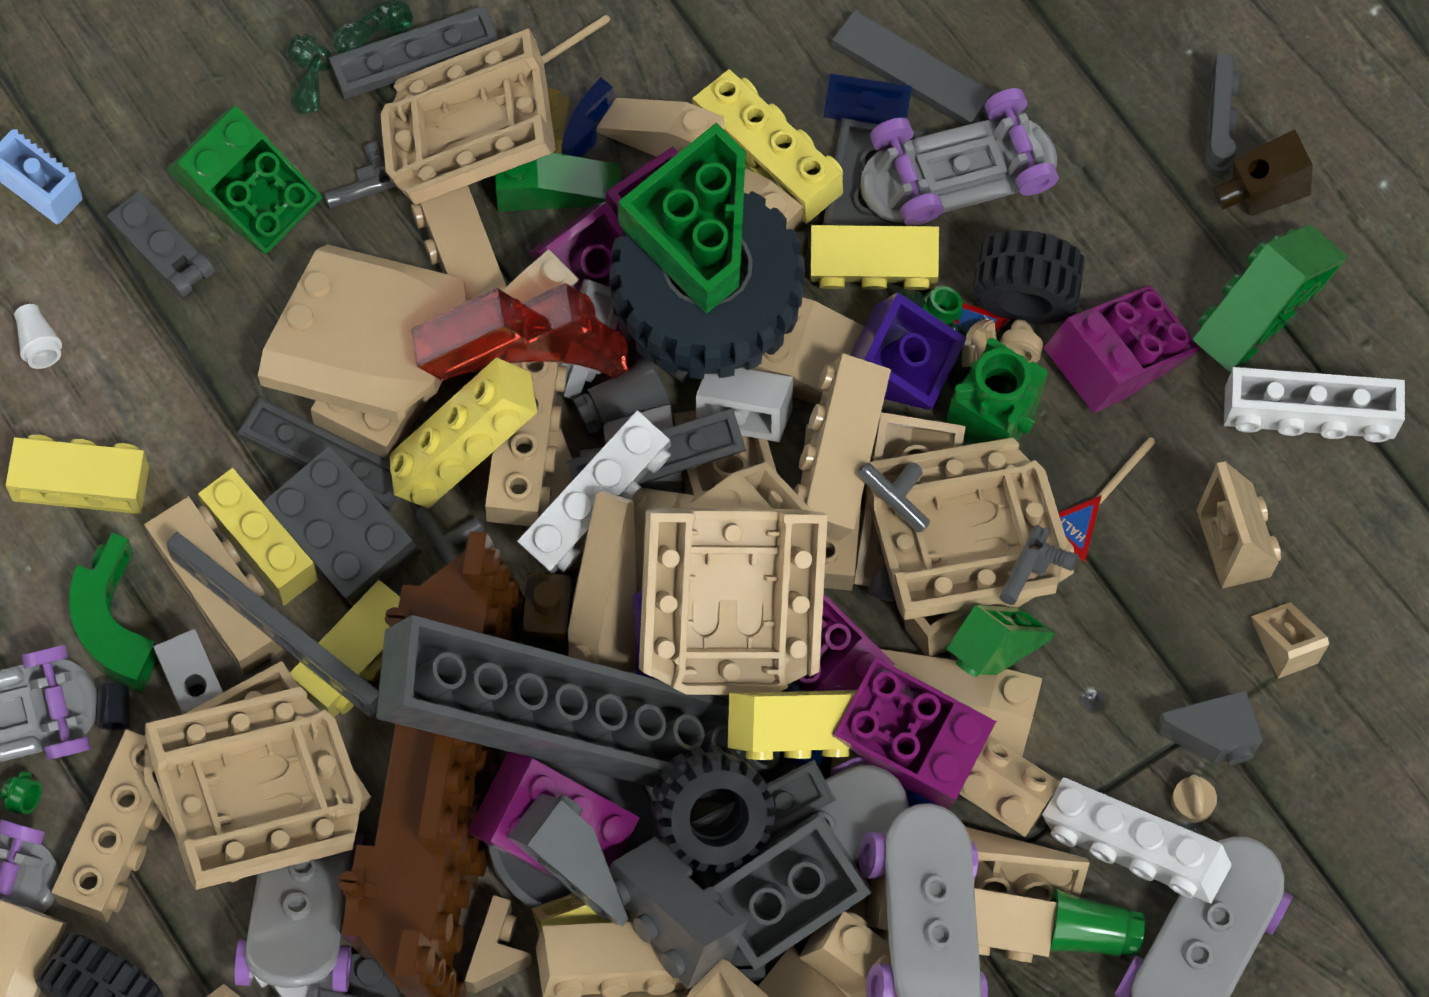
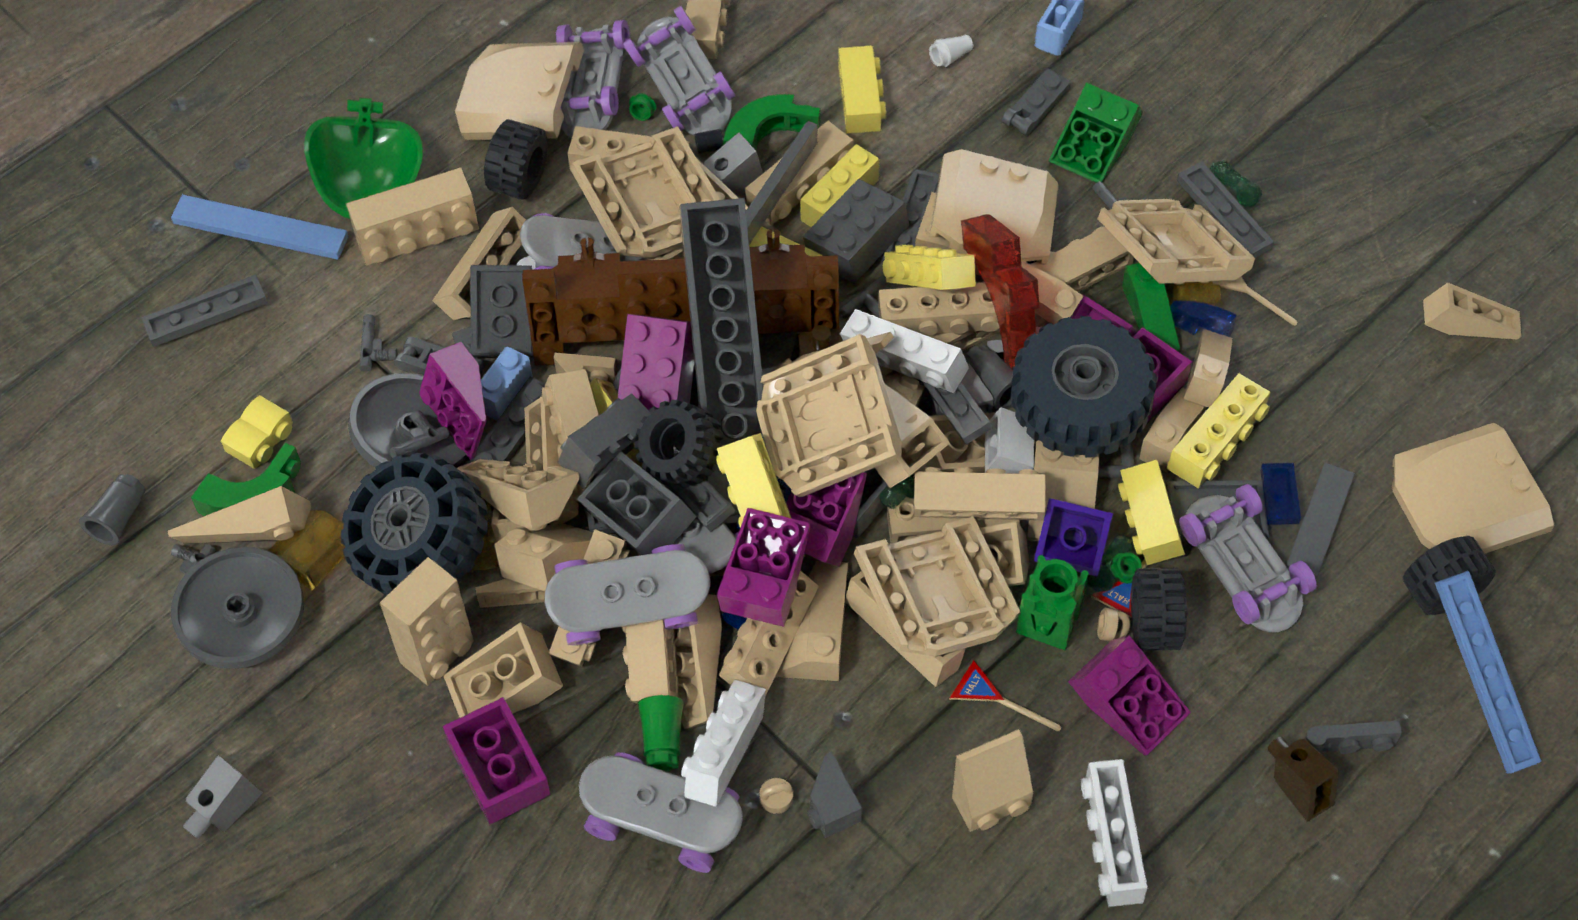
camera: 85 degrees right, 10 degrees down
clear green piece [286,33,332,114] -> none
dark grey slope [507,793,628,926] -> none
green brick [618,122,746,314] -> none
dark grey piece [857,462,930,532] -> none
green slope [946,605,1056,677] -> none
tan tile [962,320,997,367] -> none
dark grey hose [999,525,1078,605] -> none
green brick [1192,224,1348,373] -> none
tan slope [1251,602,1329,678] -> none

